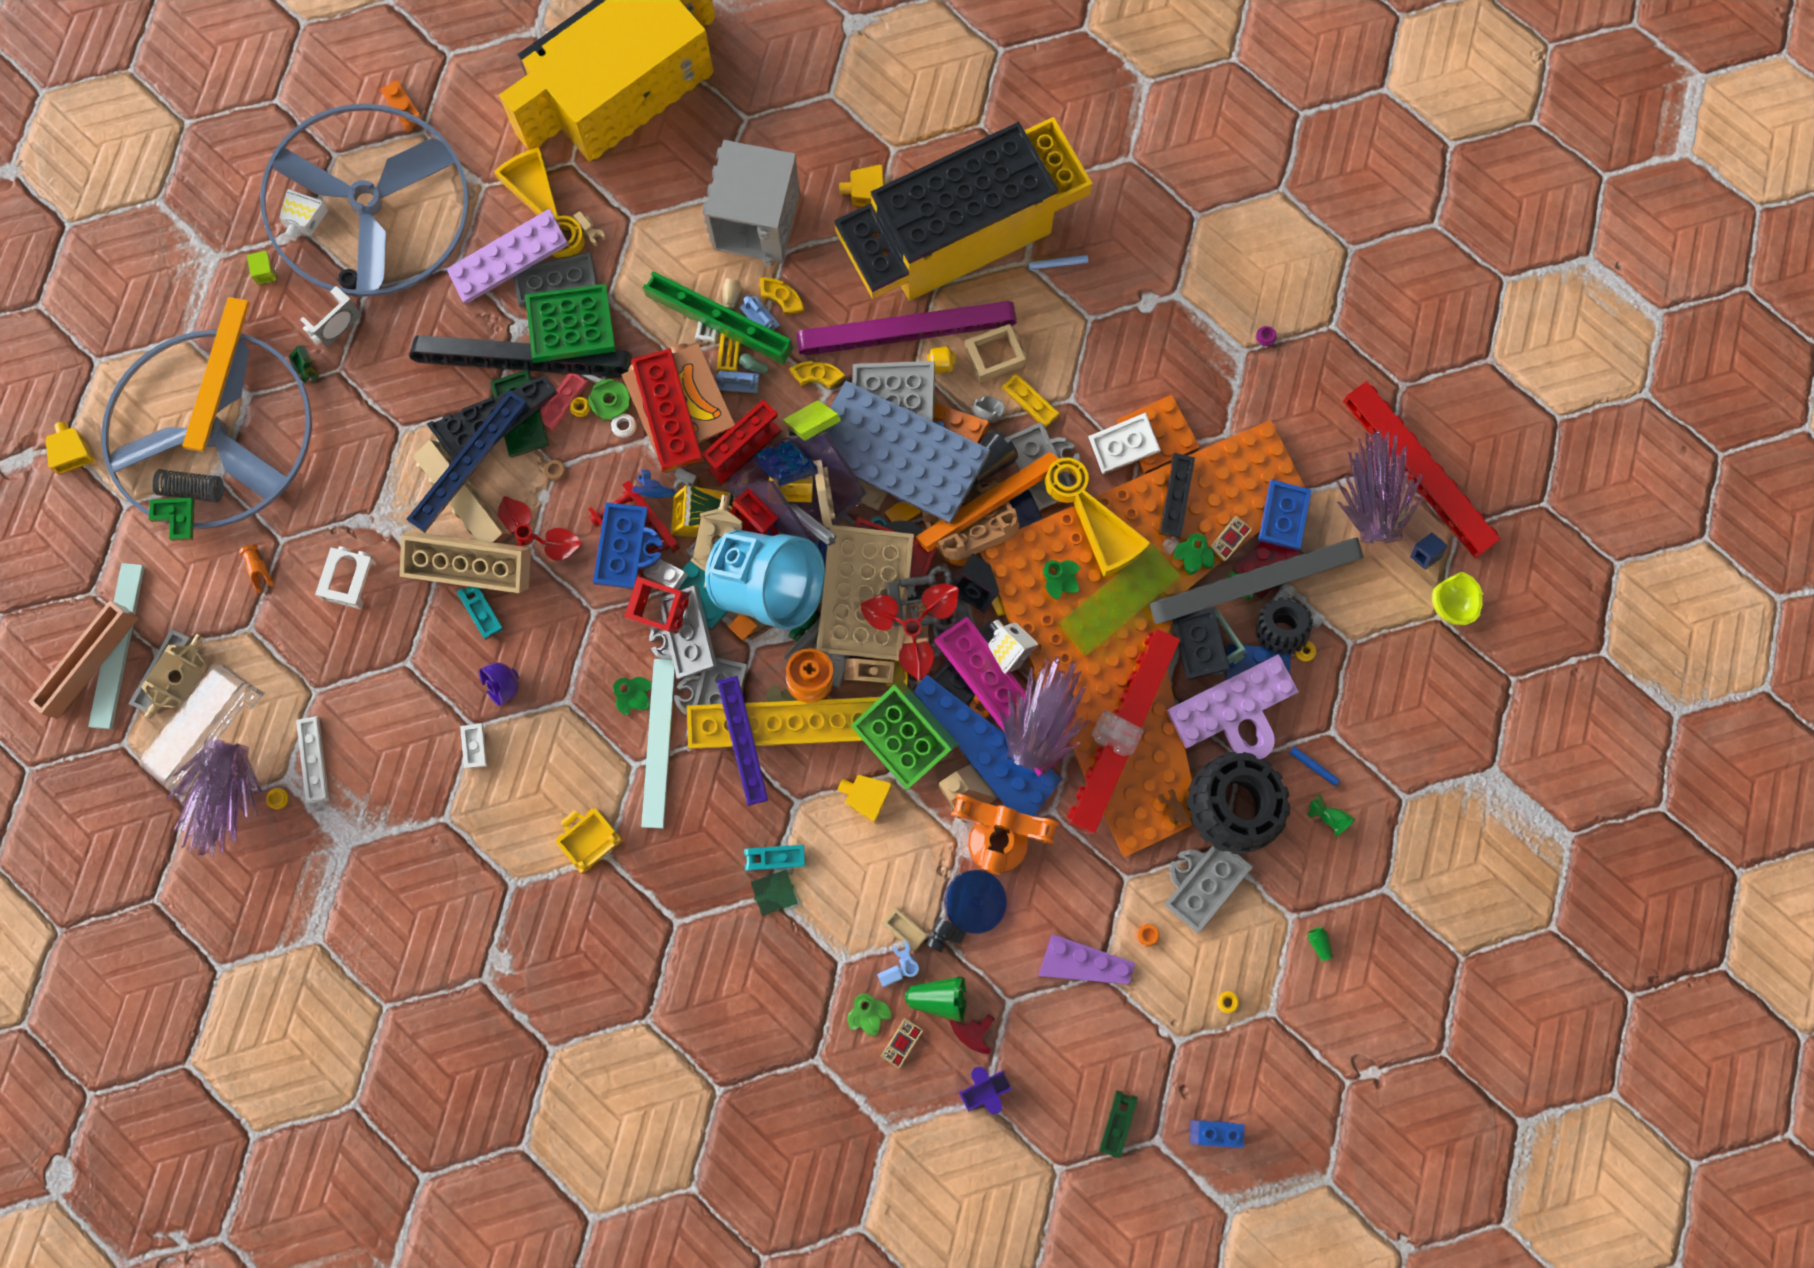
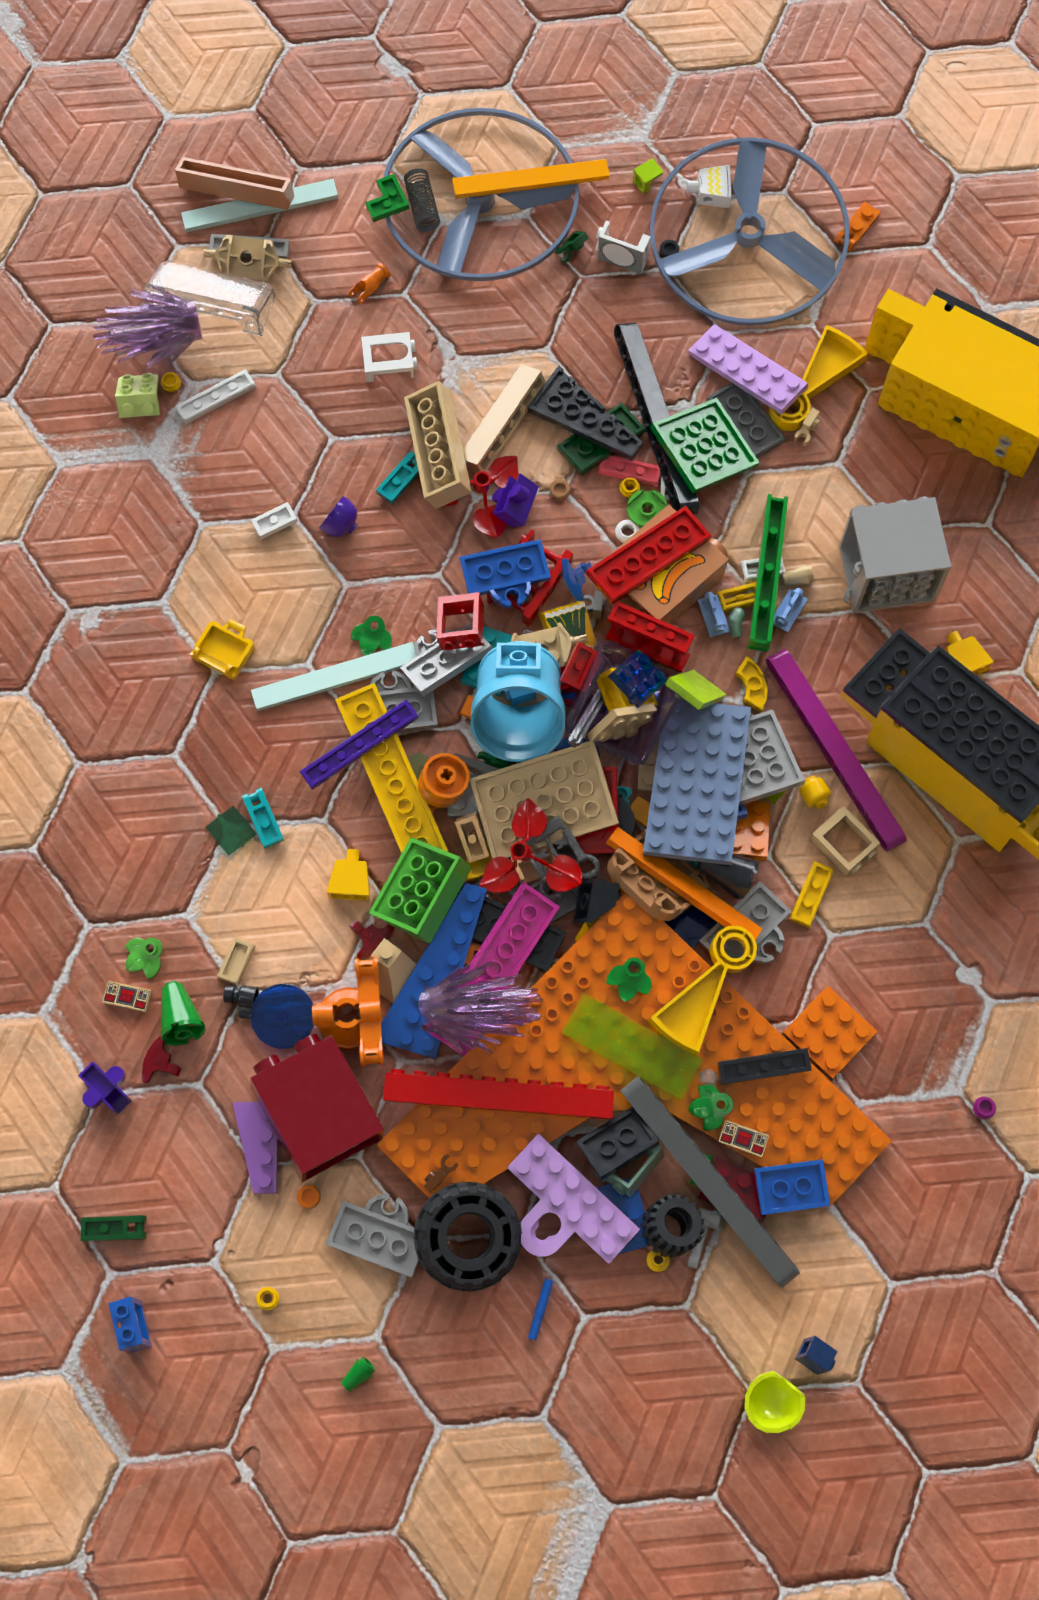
camera: 70 degrees right, 5 degrees down
yellow torso [46,422,96,474] -> none
dark blue plate [406,390,528,533] -> none
white plate [643,559,688,589] -> none
yellow tile [759,277,804,315] -> none
light blue bar [877,940,919,988] -> none
light grey hair [972,396,1006,424] -> none
white torso [988,620,1038,674] -> none
light blue bar [1028,255,1088,270] -> none
white tile [1088,413,1161,475] -> none
clear brick [1091,710,1144,756] -> none
green animal [1307,794,1355,837] -> none
clear purple plant [1336,430,1423,543] -> none
red brick [1343,381,1500,559] -> none
none -> yellowish green bracket [115,373,160,418]
none -> dark red brick [250,1034,384,1183]
none -> dark red piece [349,920,394,959]
none -> dark purple piece [492,473,539,528]

